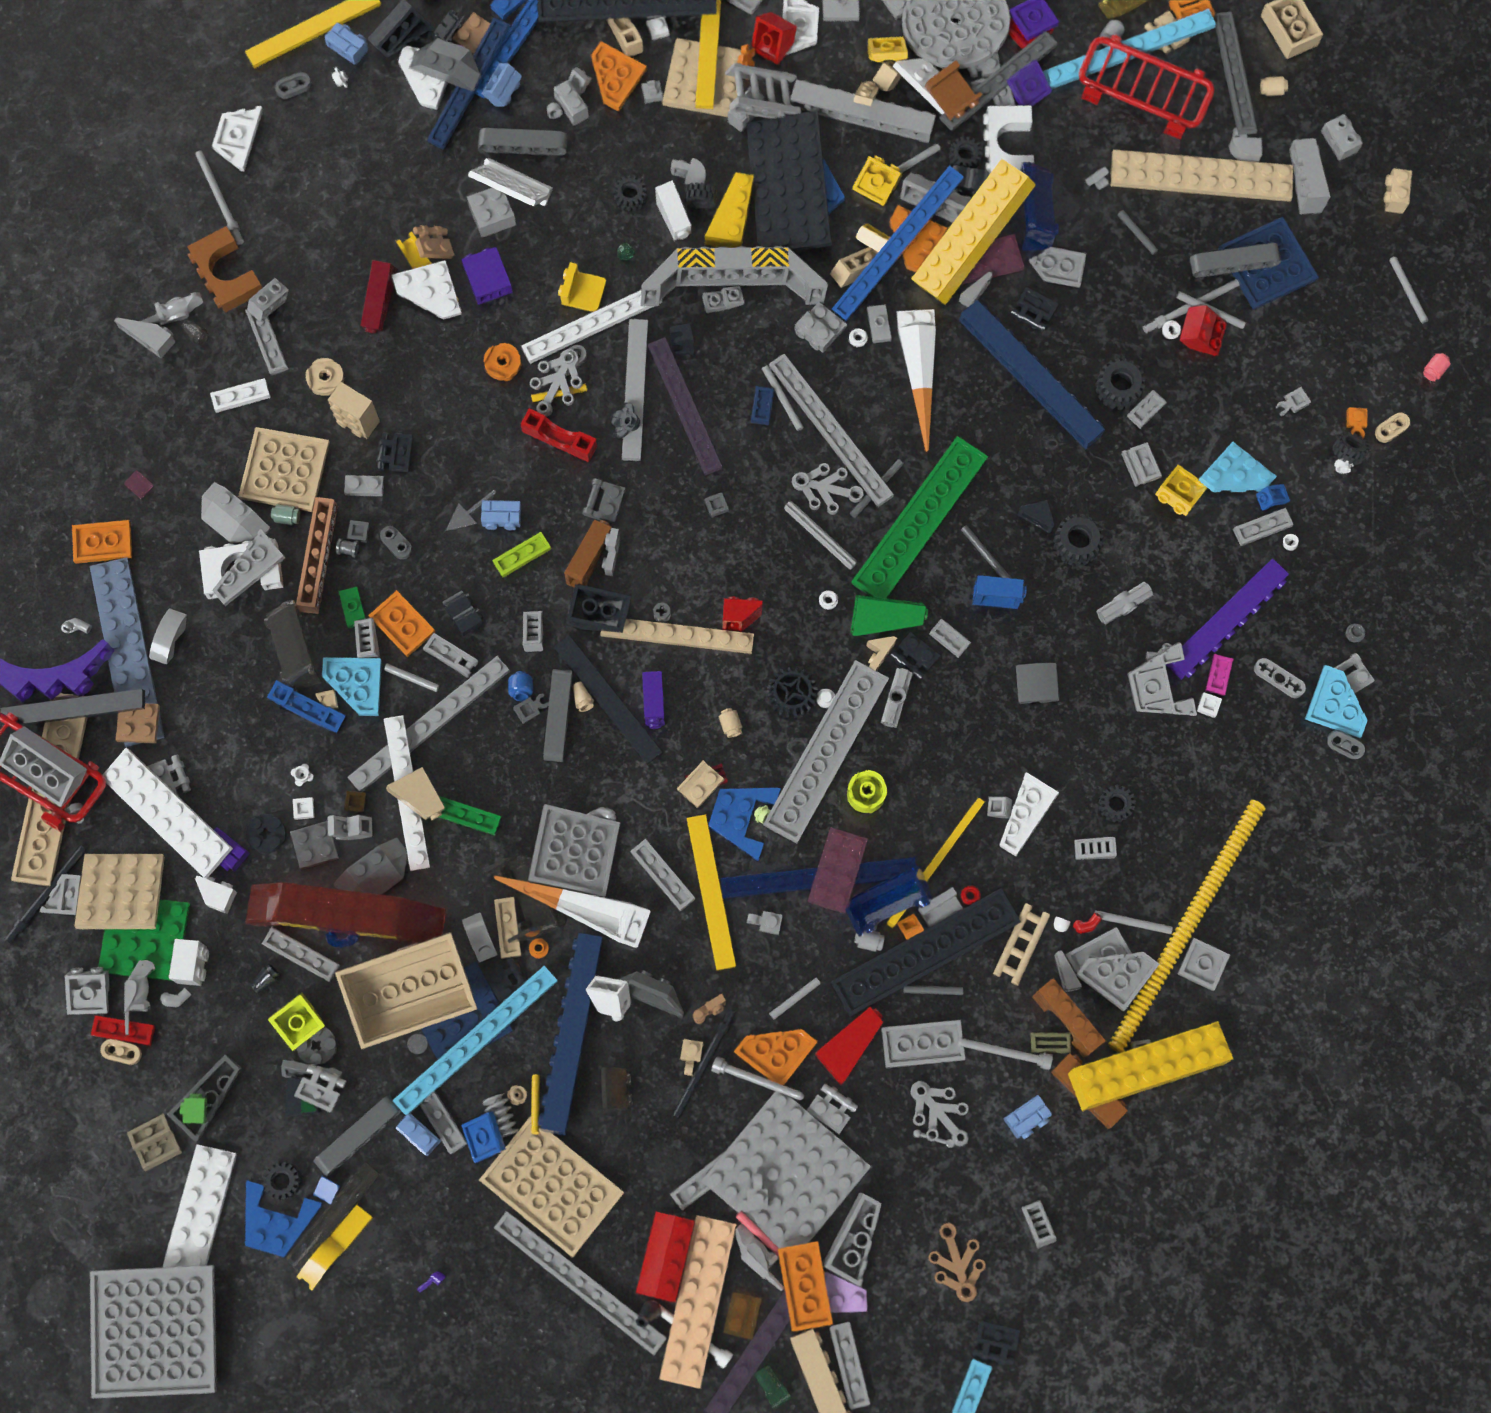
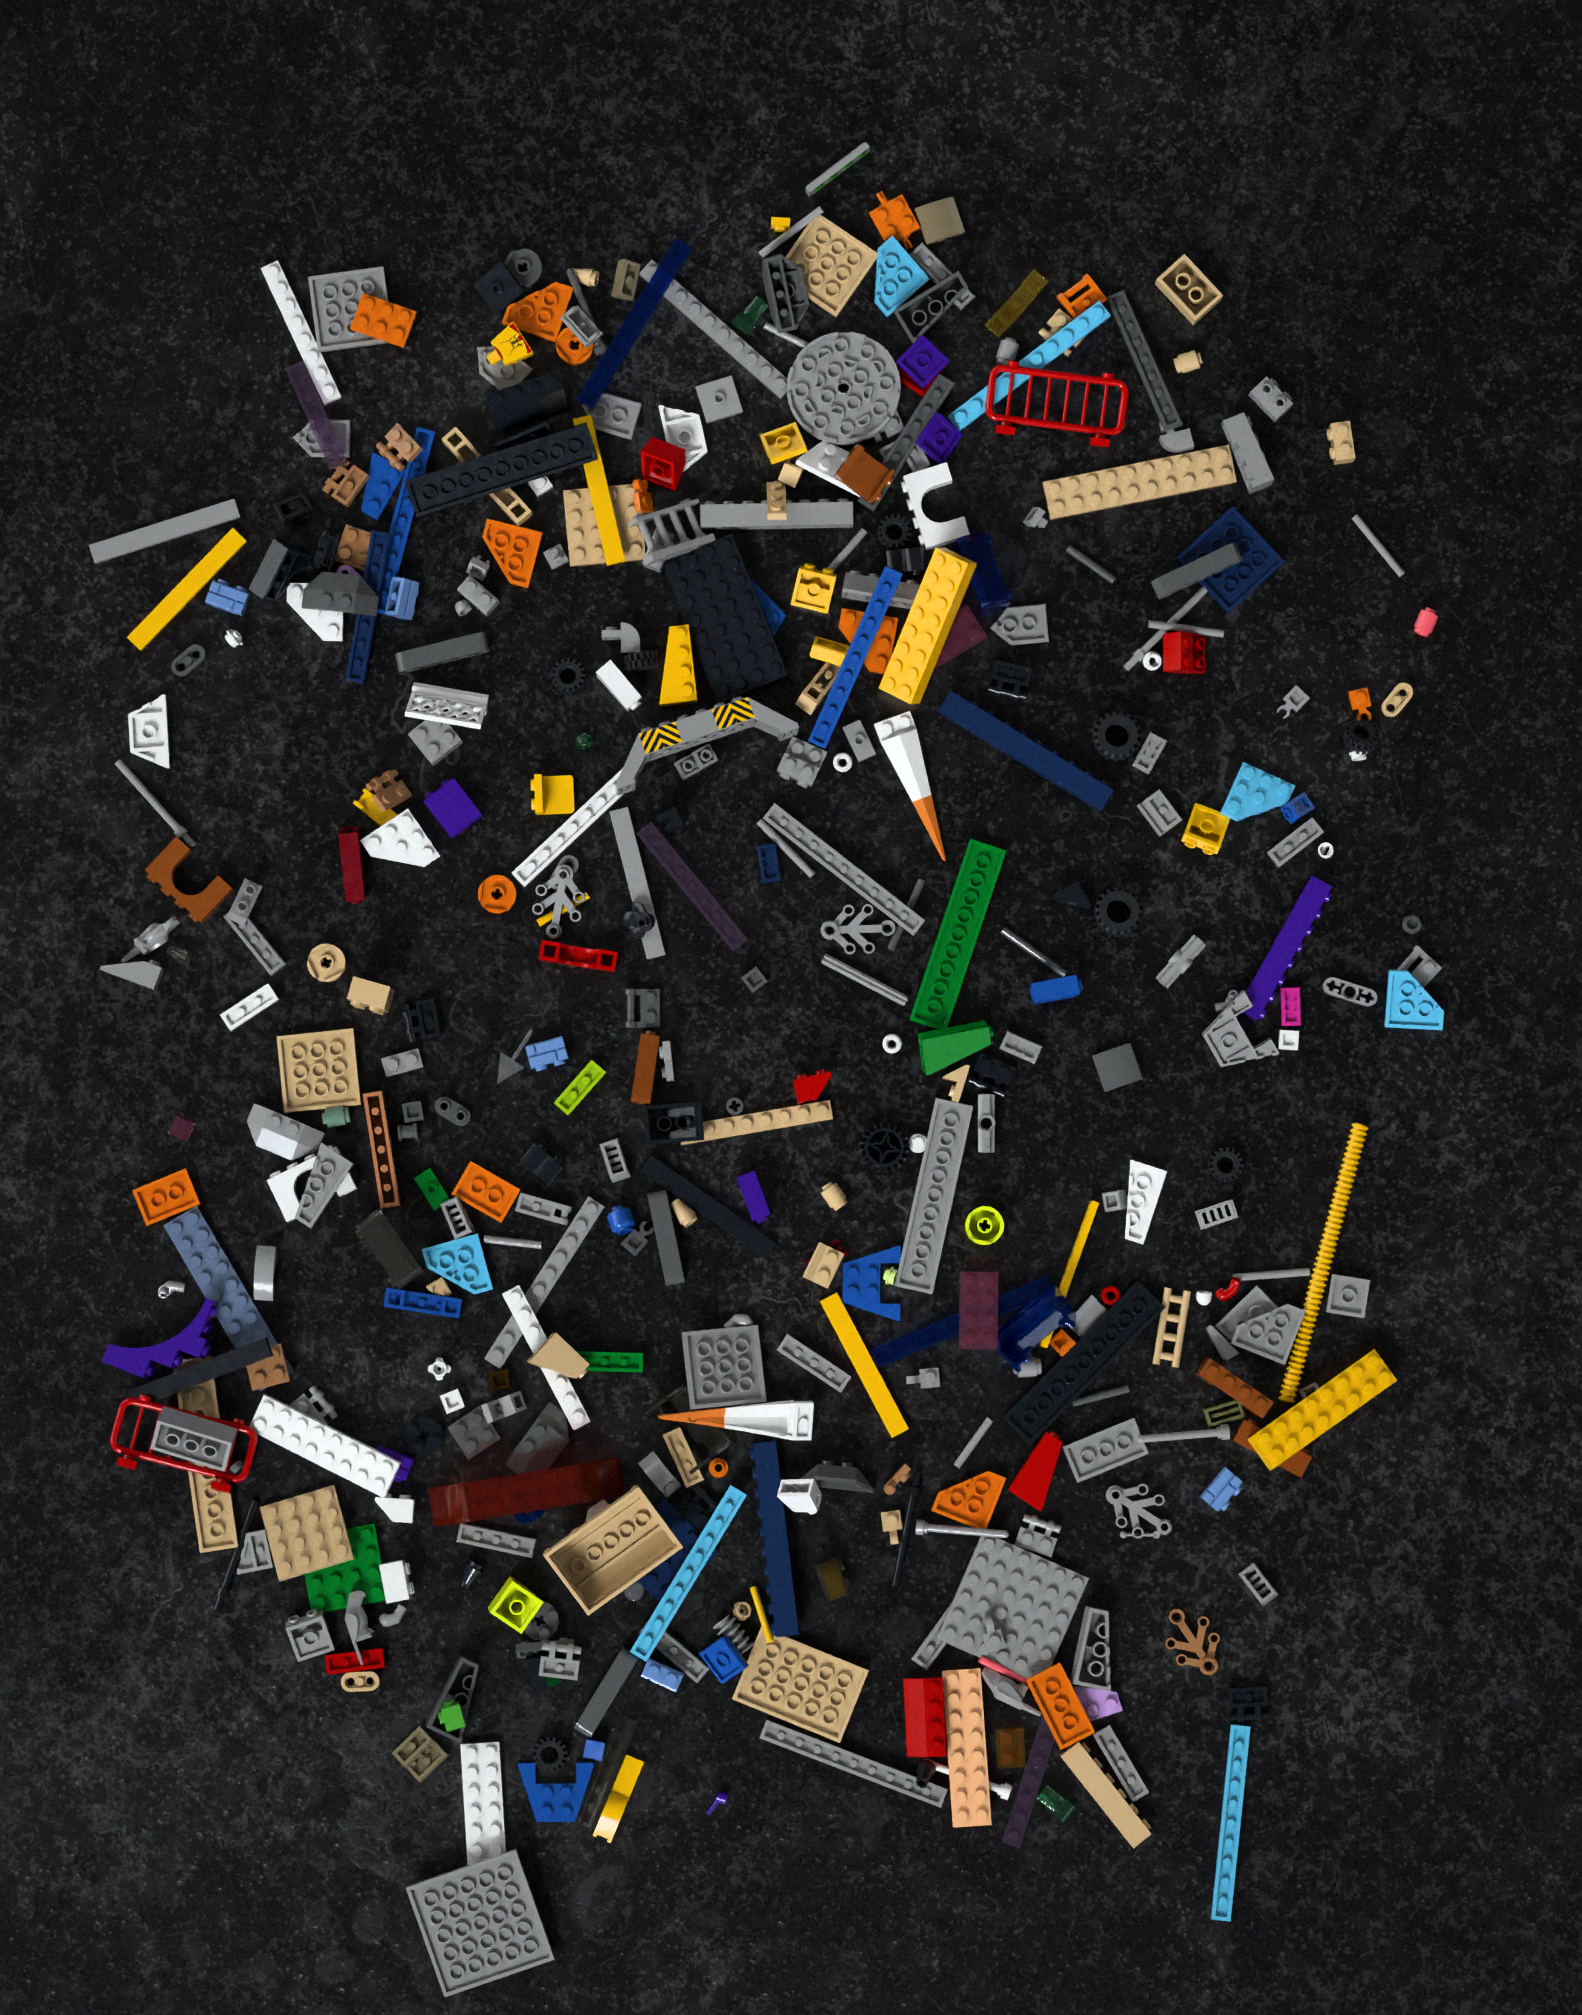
camera: 15 degrees left, 10 degrees up
light grey slope [959,272,992,307] -> none
dark grey plate [1327,730,1365,759] -> none

